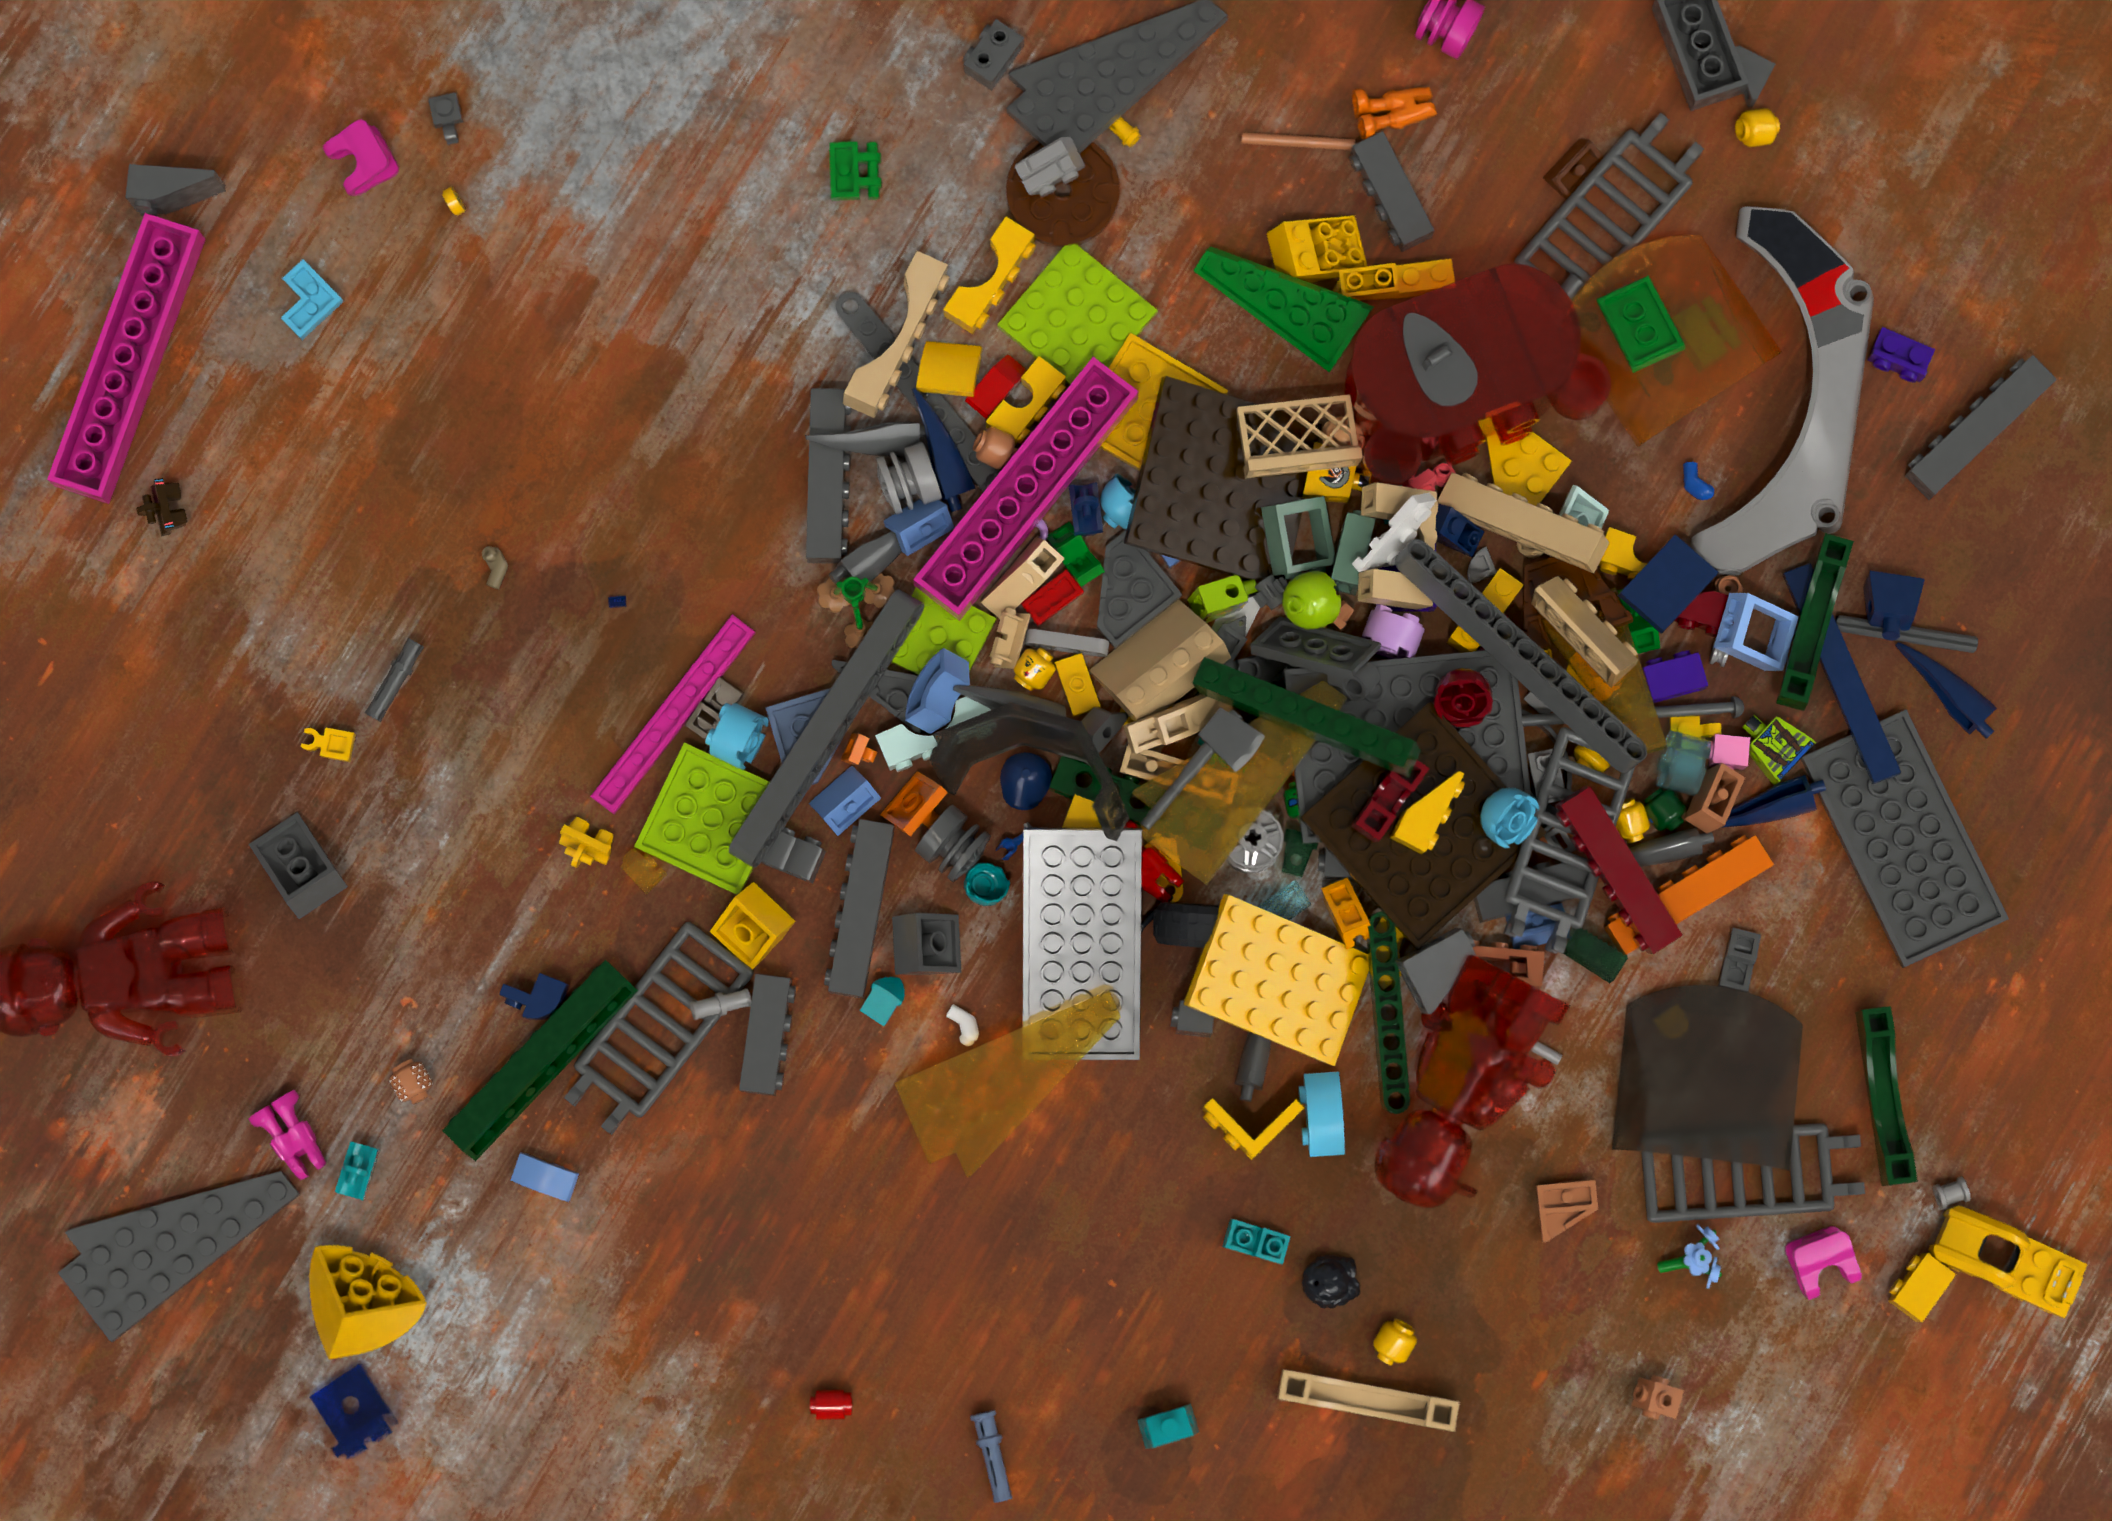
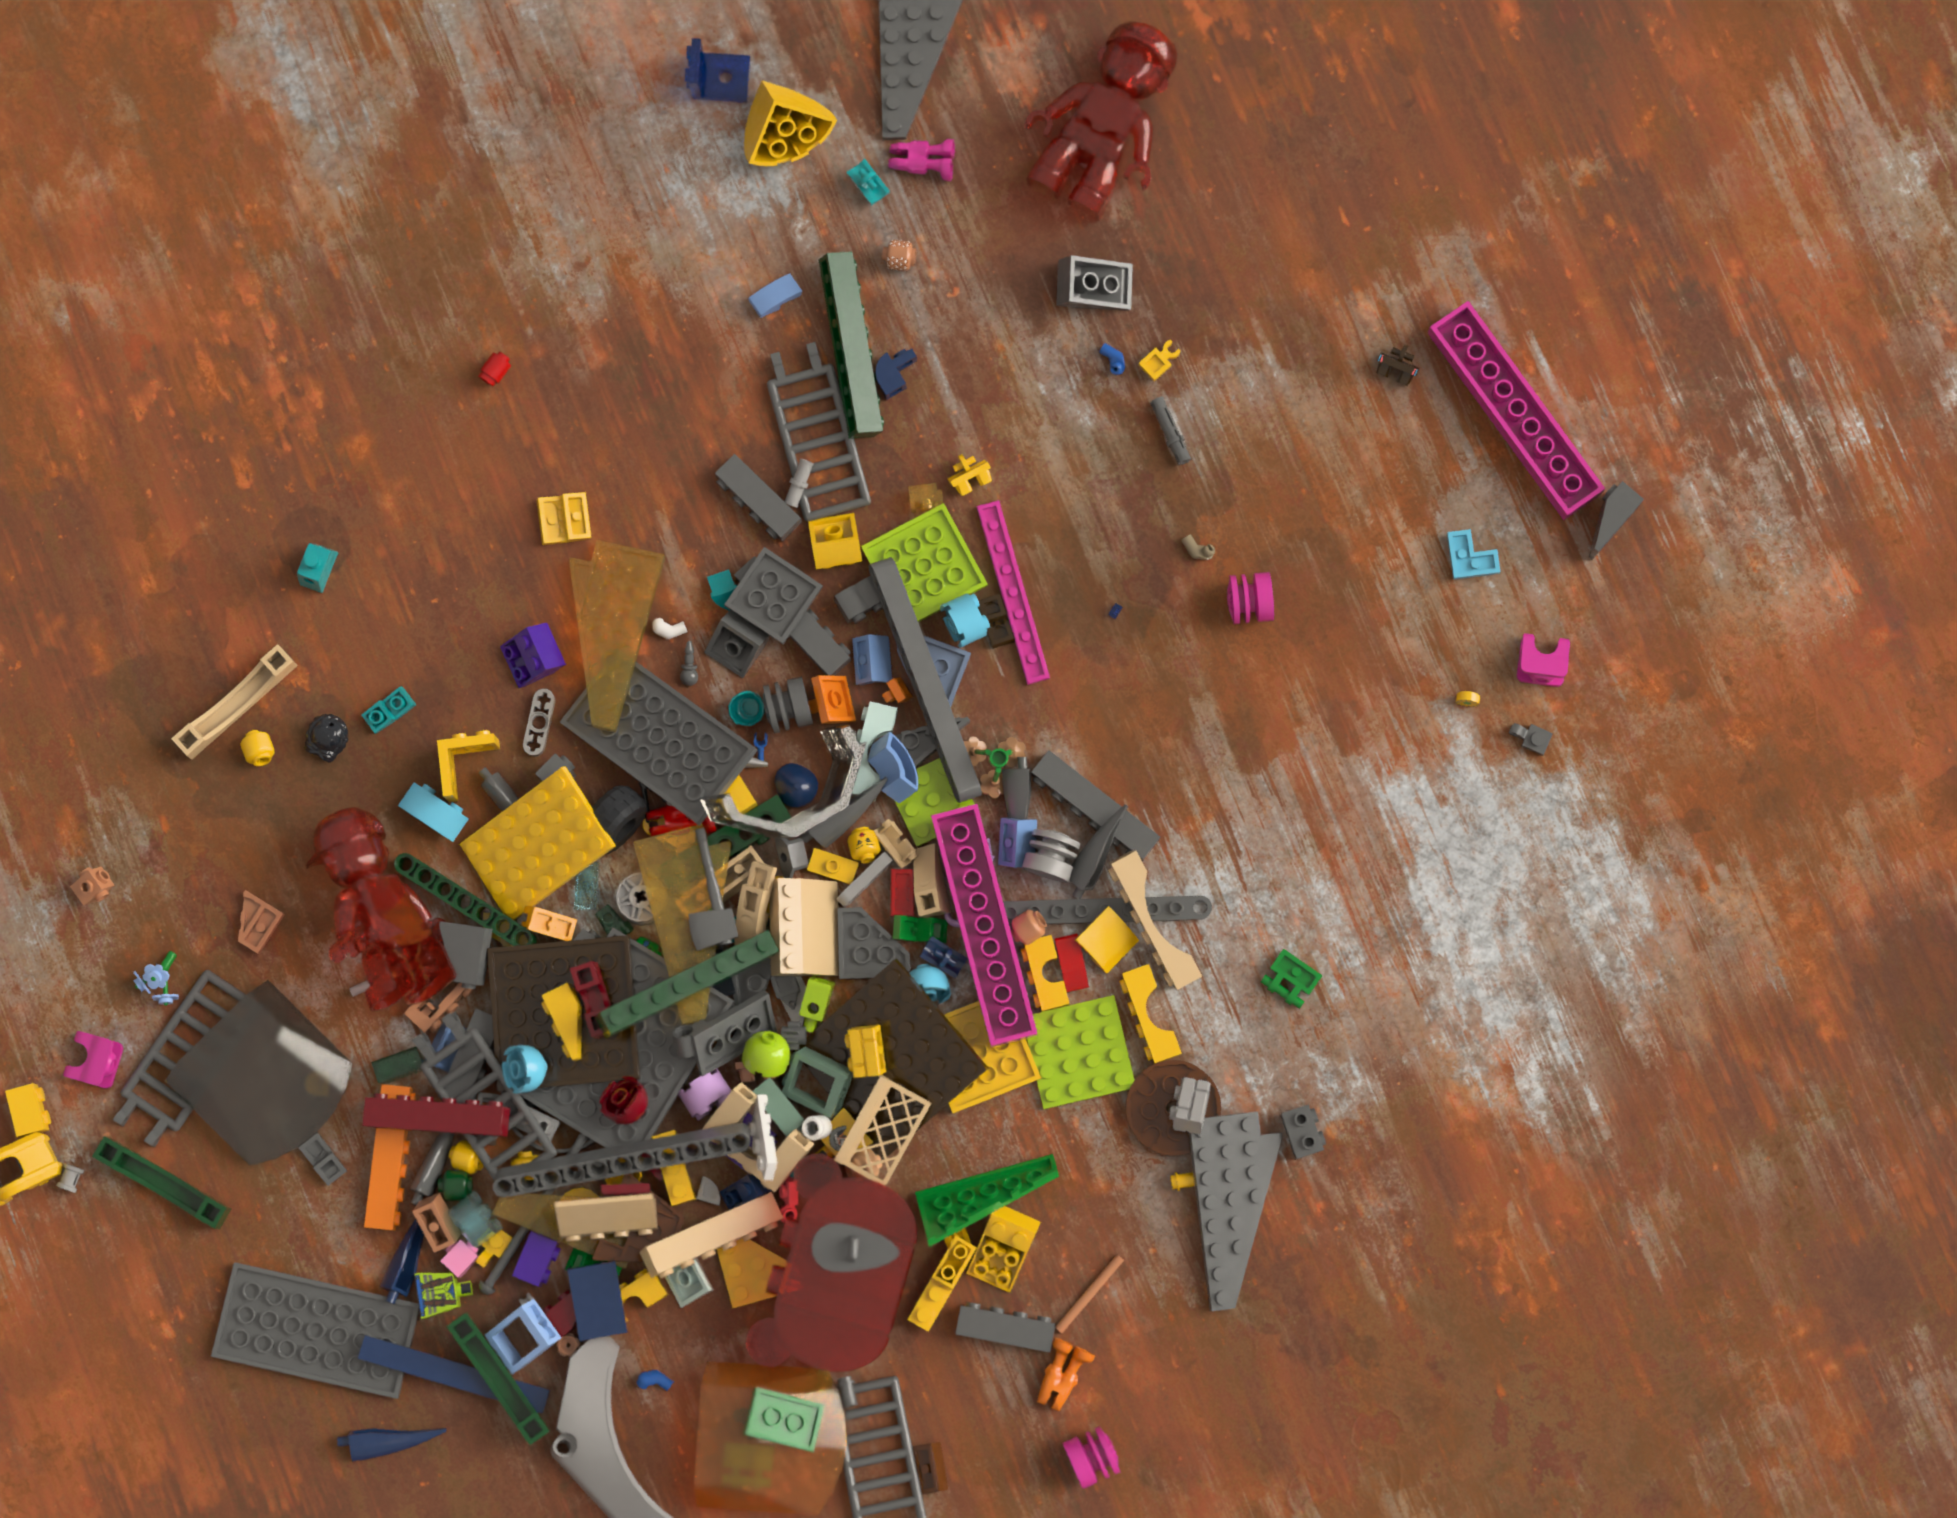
camera: 130 degrees right, 0 degrees up
dark blue piece [912,388,976,512] -> none
sand blue pin [970,1410,1013,1503] -> none
dark grey axle [1835,615,1978,653] -> none
dark blue torso [1863,571,1924,640] -> none
none -> dark purple slope [500,622,566,688]
none -> light grey beam [523,689,556,757]
none -> yellow slope [537,492,591,545]
none -> dark red tile [600,1183,650,1196]
none -> dark grey bar [680,641,698,686]
none -> dark grey plate [724,547,823,645]
none -> white brick [802,1115,832,1140]
none -> yellow brick [845,1025,886,1078]
none -> blue arm [1099,343,1125,375]
none -> dark pink wheel [1227,572,1274,625]

